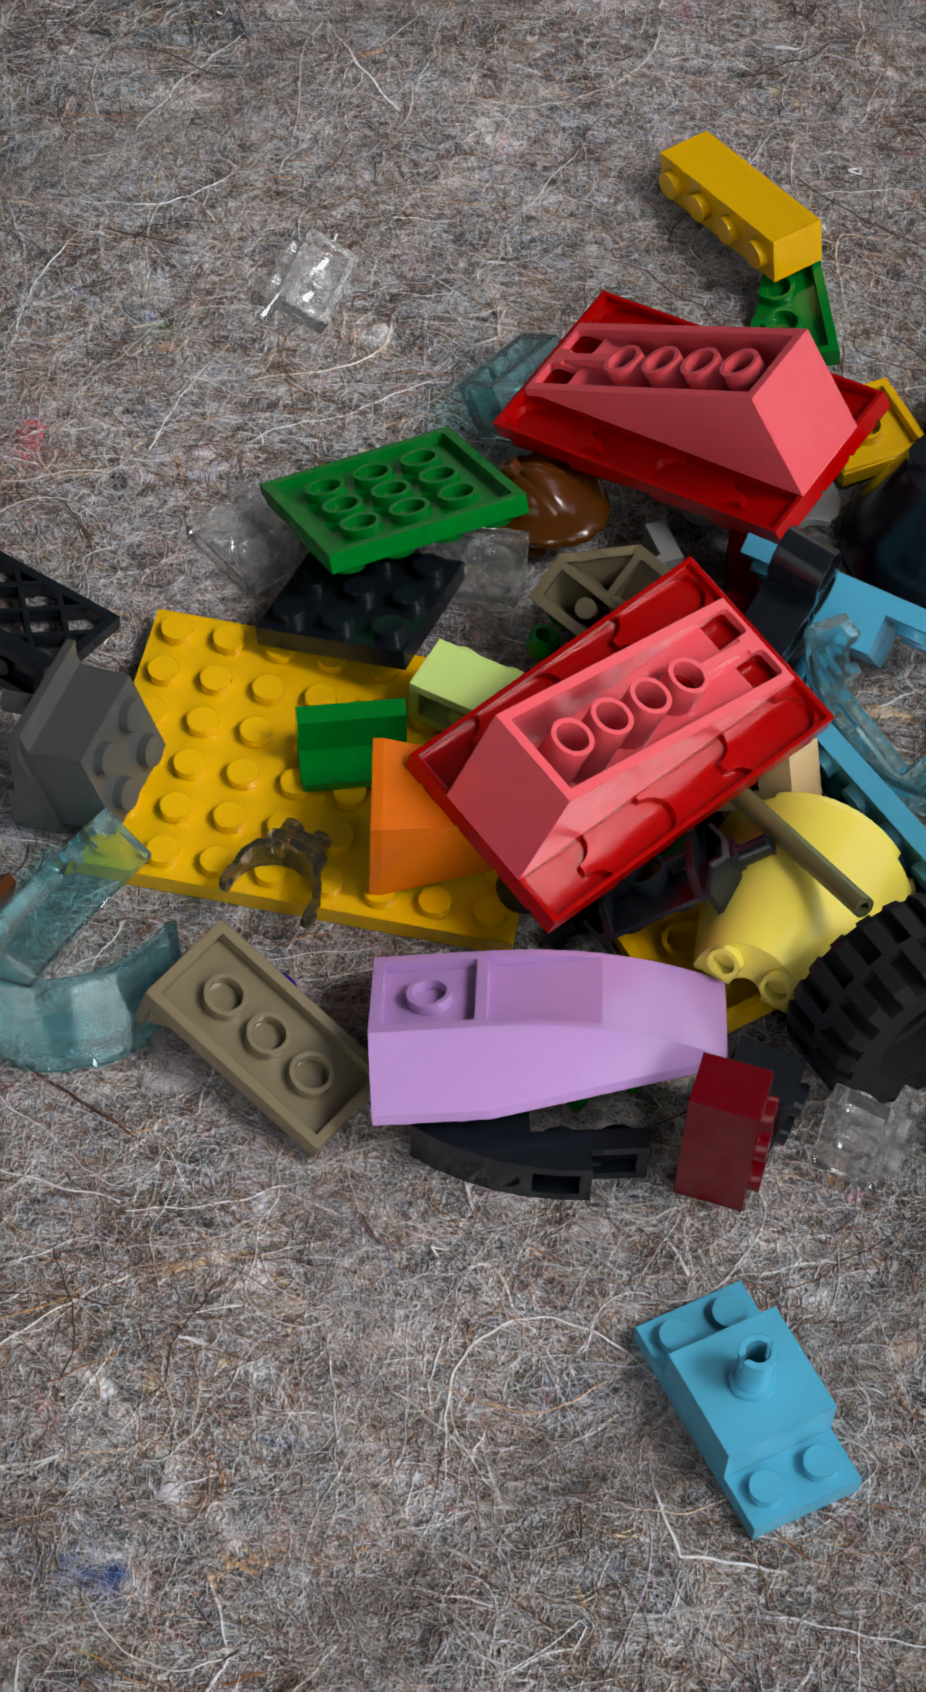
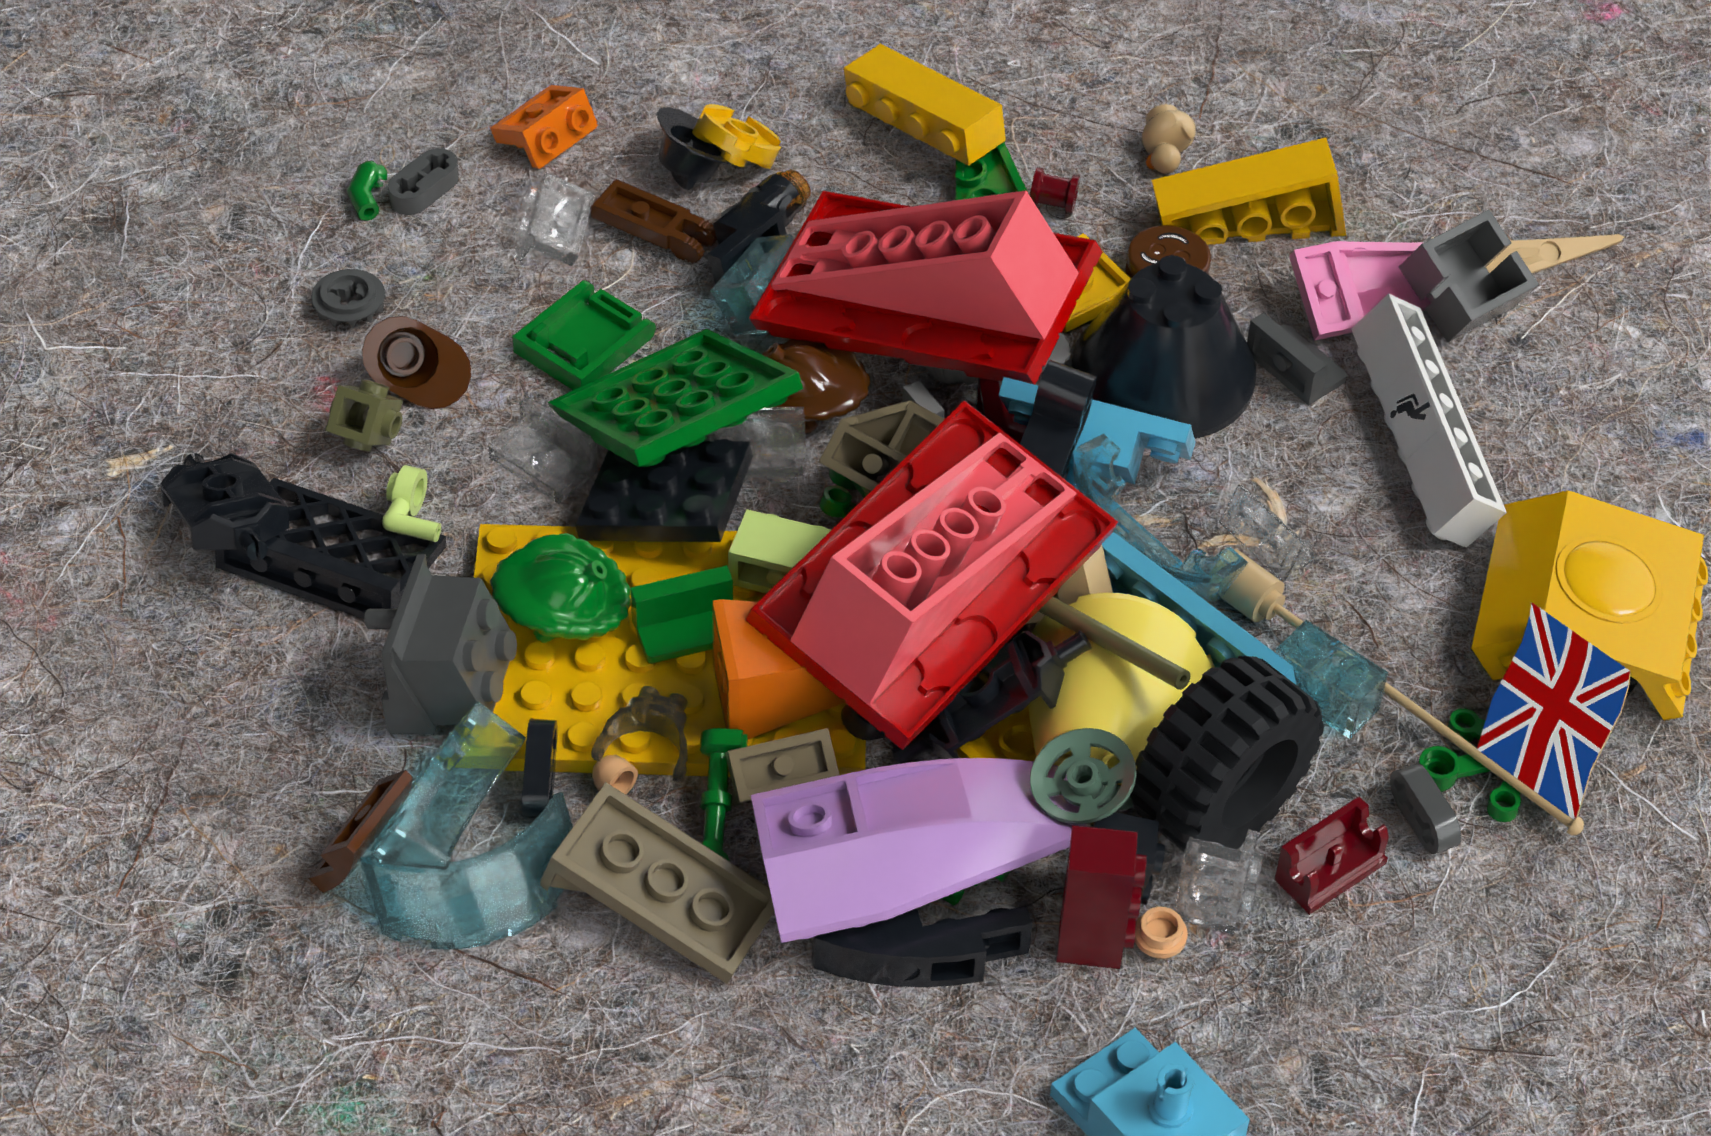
camera: 10 degrees left, 5 degrees down
none -> dark grey gear [311,269,386,329]
none -> olive brick [325,379,403,452]
none -> green arm [347,160,388,221]
none -> reddish brown piece [362,316,472,409]
none -> yellowish green plate [382,465,441,542]
none -> dark grey beam [387,148,459,215]
none -> orange bracket [490,85,598,169]
none -> green piece [490,533,631,643]
none -> green container [512,280,656,390]
none -> black beam [522,719,558,819]
none -> reddish brown hinge [591,179,717,264]
none -> light nougat hinge [592,755,638,795]
none -> black piece [656,107,729,190]
none -> yellow plate [692,104,782,169]
none -> green piece [699,728,748,862]
none -> black plate [707,169,811,295]
none -> dark tan panel [725,728,839,806]
none -> dark red bush [1030,167,1080,215]
none -> sand green dish [1030,728,1136,824]
none -> light nougat plate [1135,907,1188,959]

